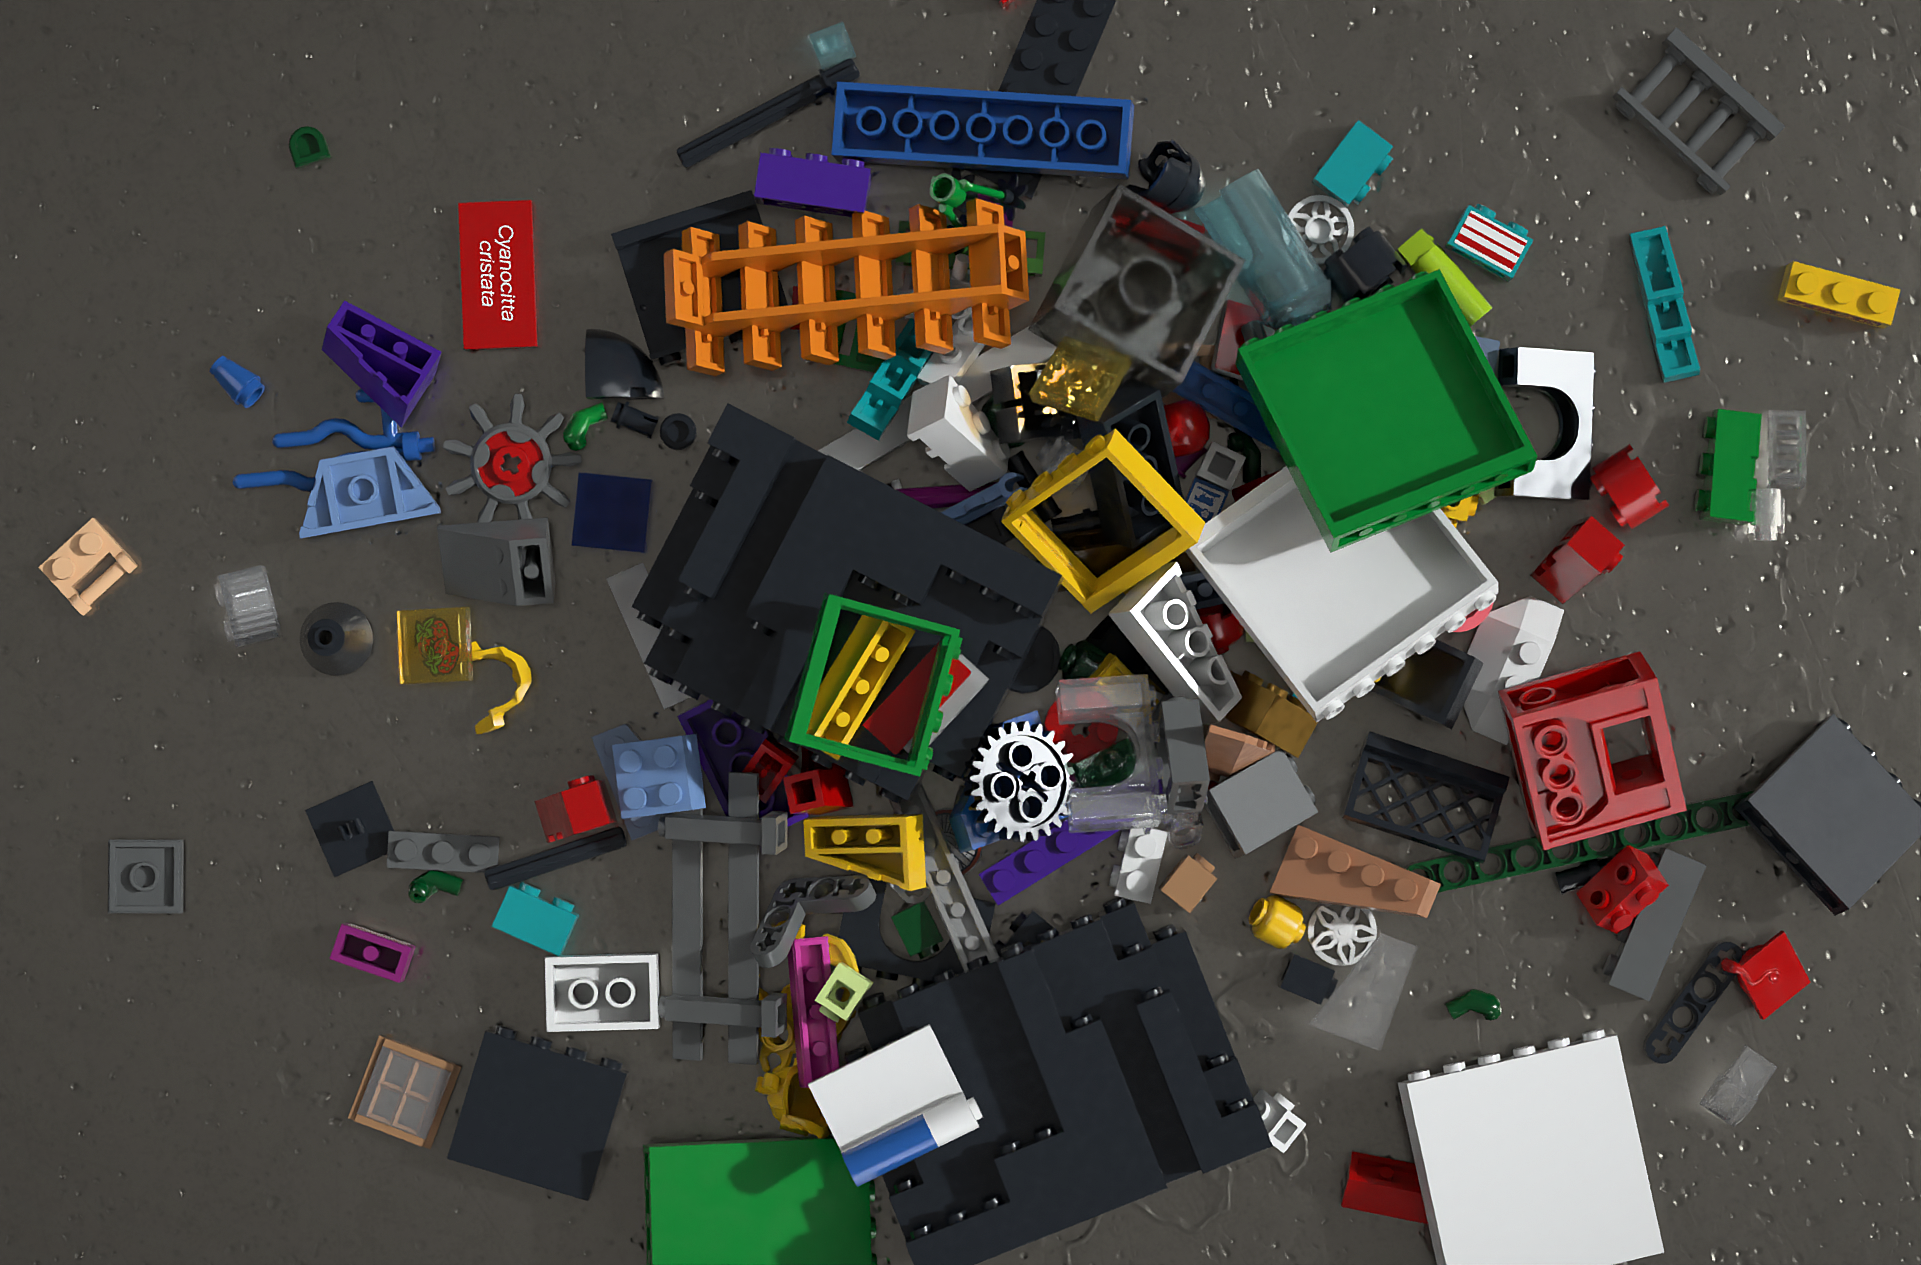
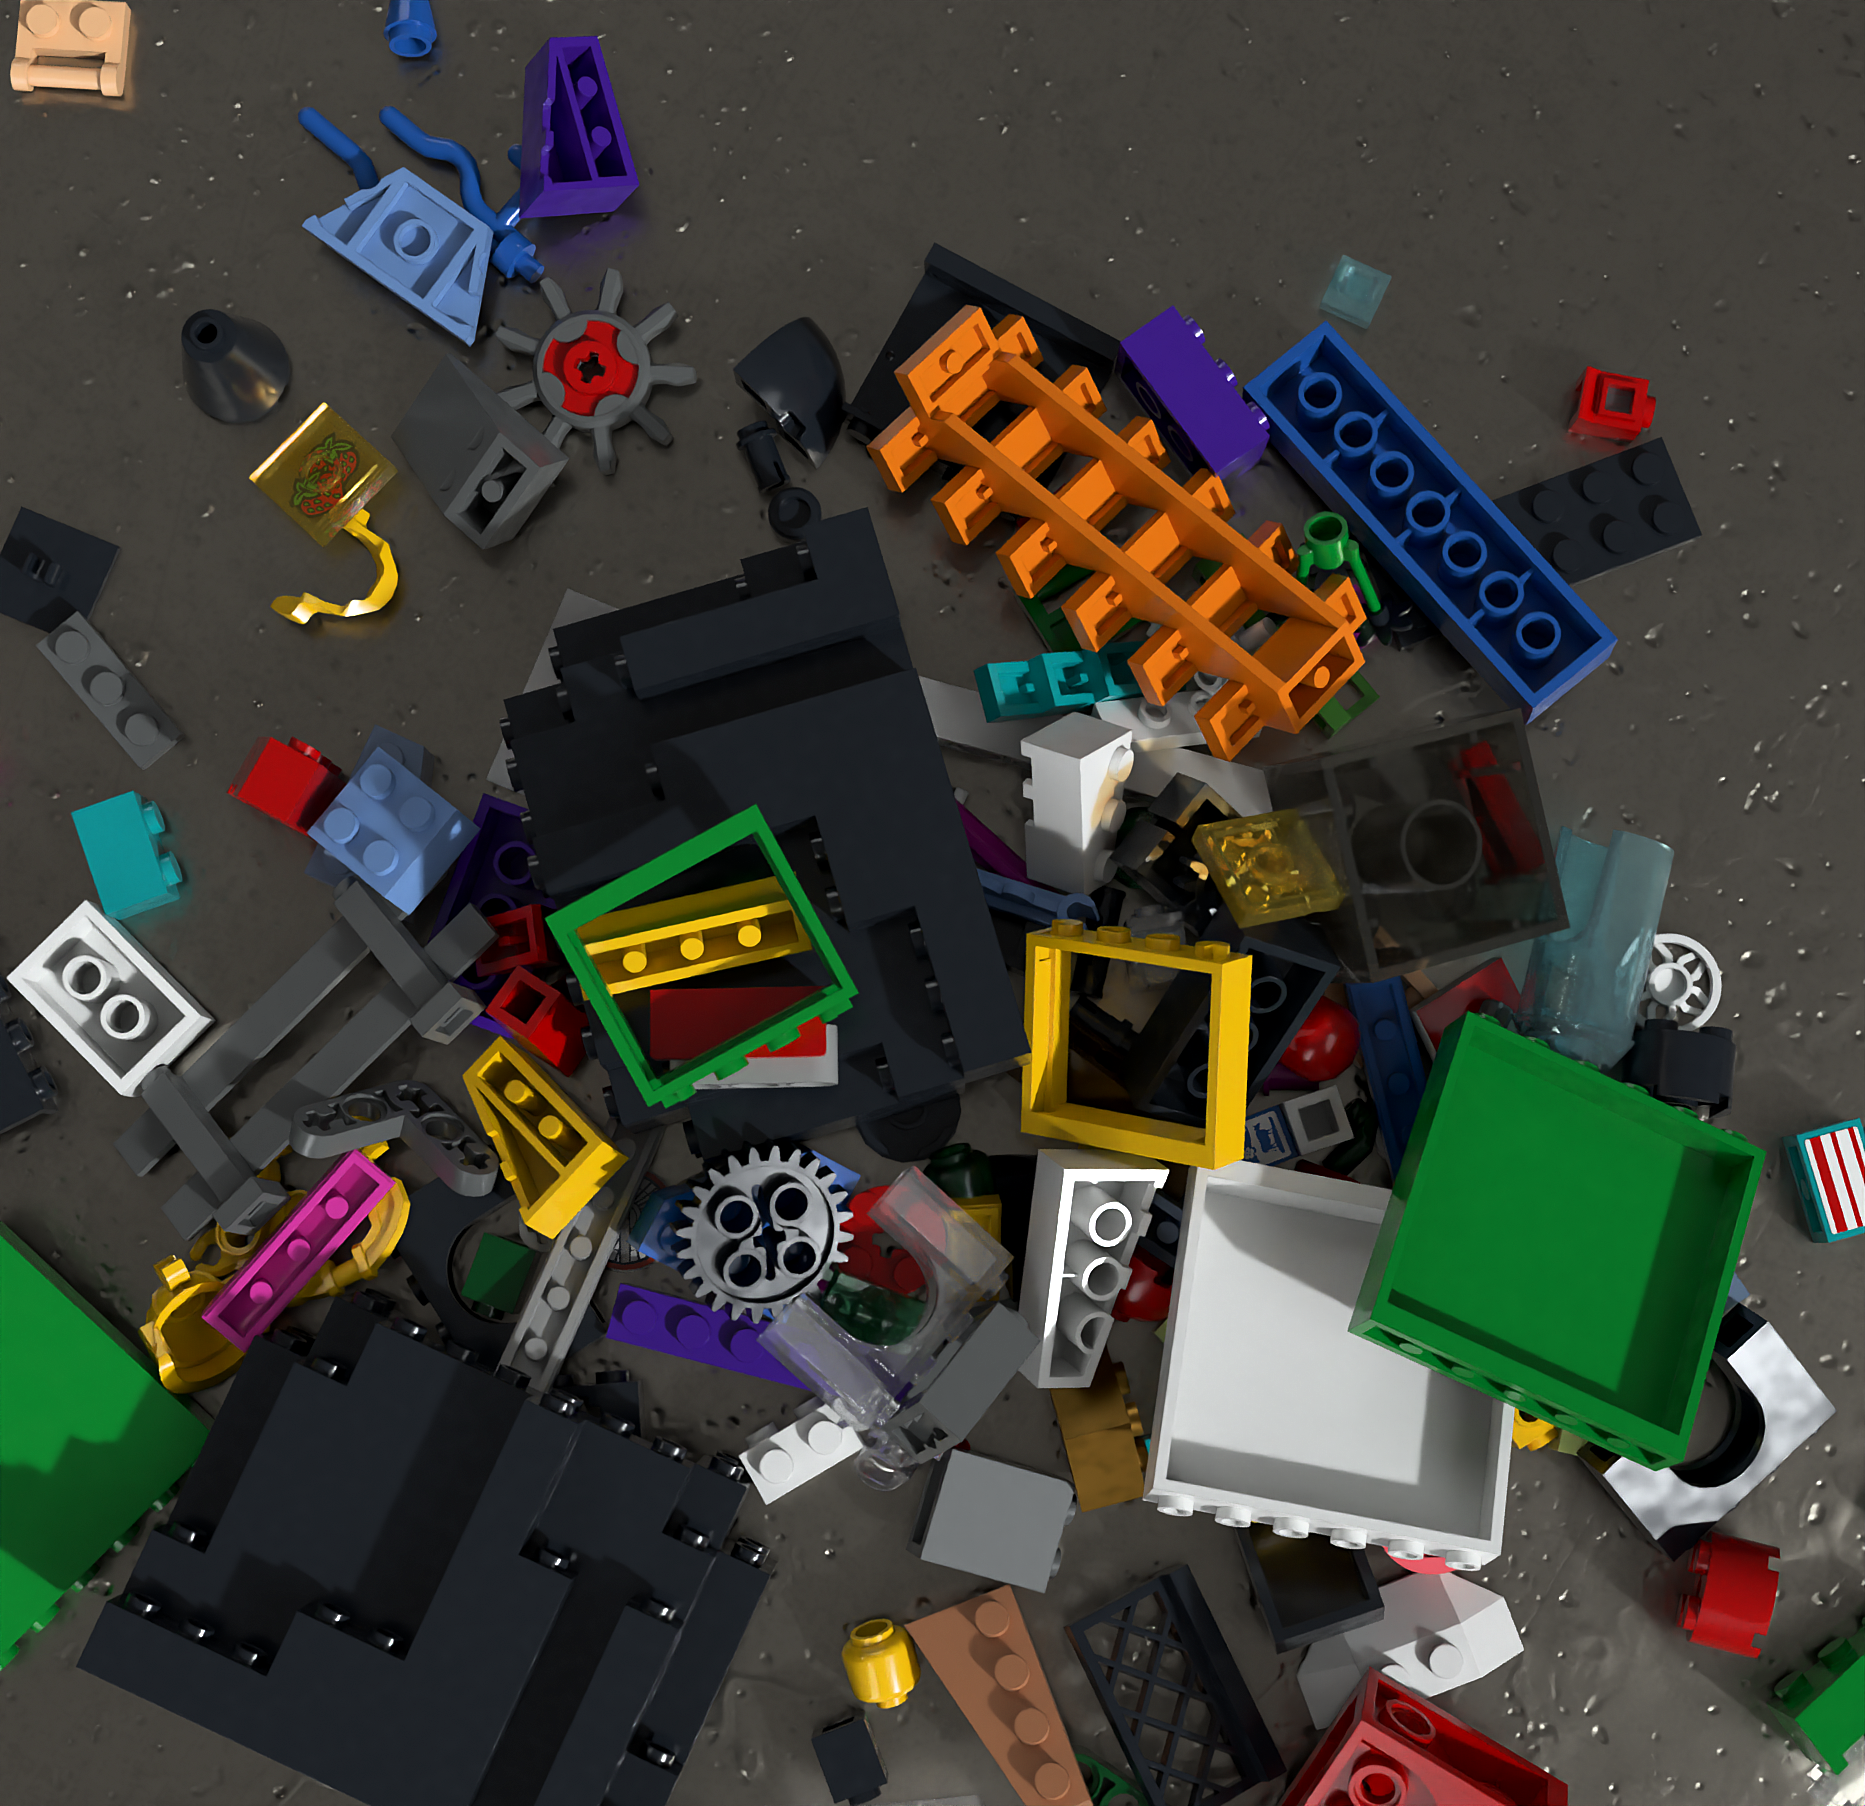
camera: 45 degrees right, 5 degrees down
clear brick [215,565,283,648] -> none
dark green arm [408,870,463,903] -> none
red tile [458,200,538,350] -> none
black axle [484,826,627,891] -> none
green arm [563,402,608,451] -> none
clear blue plate [571,472,653,553] -> none
black axle [676,58,860,168] -> none
white door [808,1024,983,1187] -> none
yellowish green brick [815,962,874,1022] -> none
black helmet [1125,139,1205,214] -> none
medium nougat brick [1158,853,1218,913] -> none
nougat wedge [1203,725,1276,782] -> none
white wheel [1307,903,1377,966] -> none
teal brick [1312,120,1393,208] -> none
lime piece [1398,228,1492,327] -> none
red wedge [1530,516,1625,604] -> none

